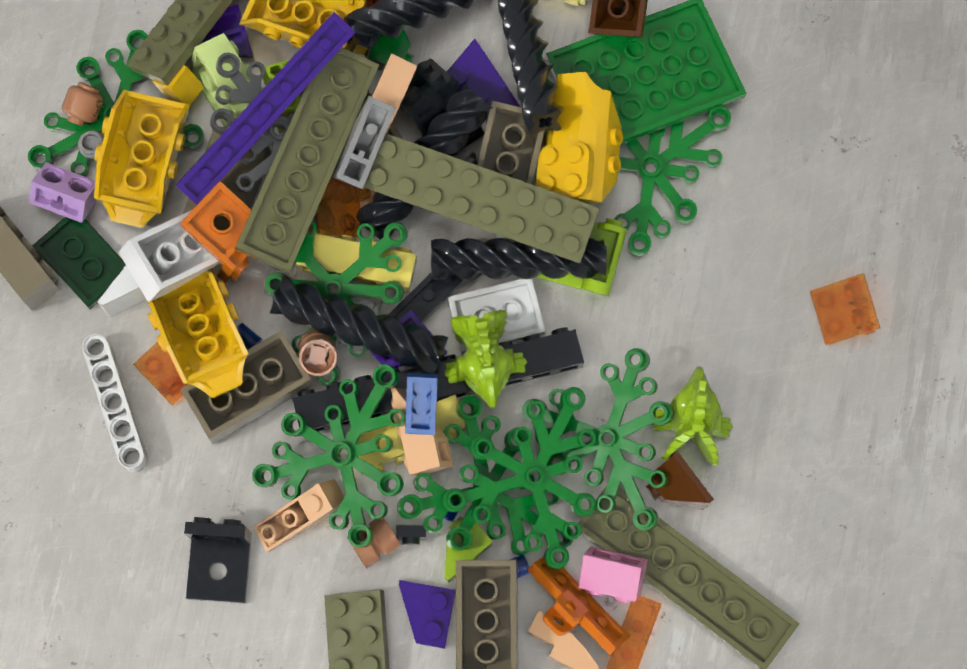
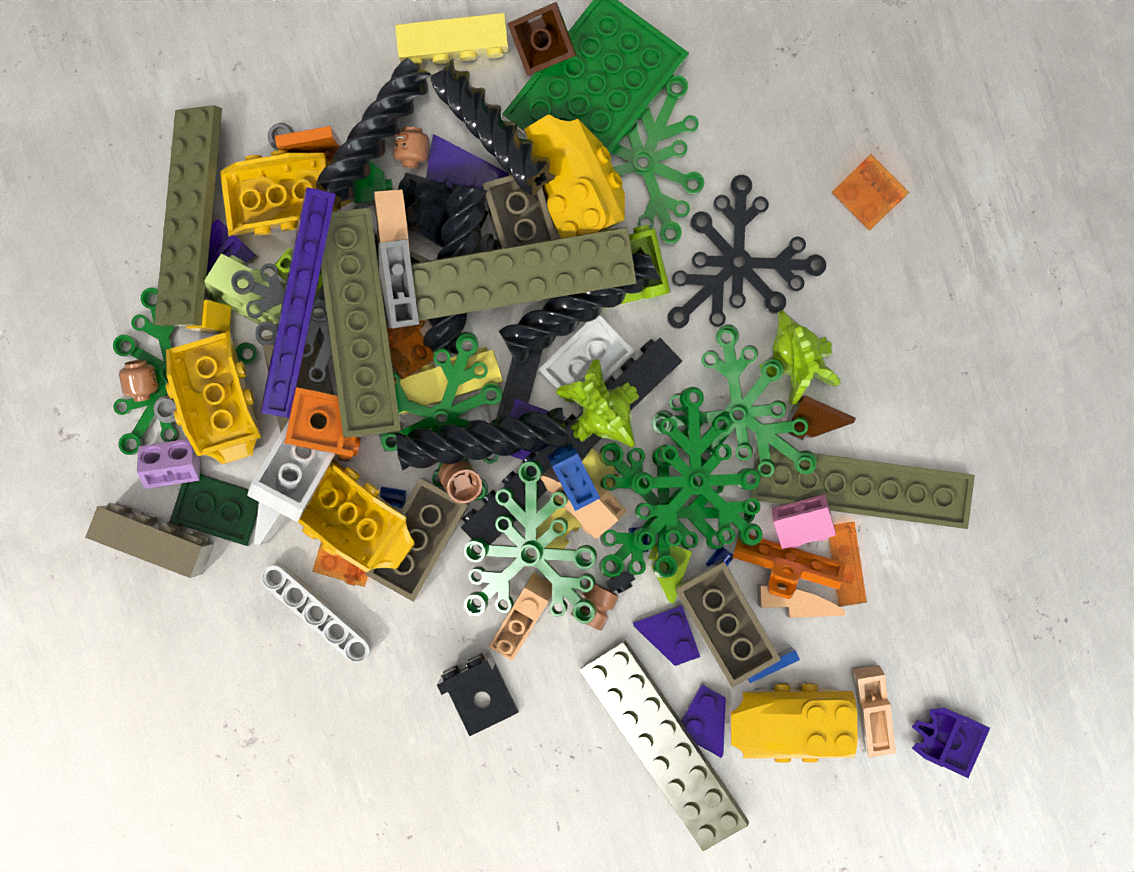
camera: 30 degrees left, 10 degrees up
none -> nougat head [393,127,429,168]
none -> black plant [667,175,826,329]

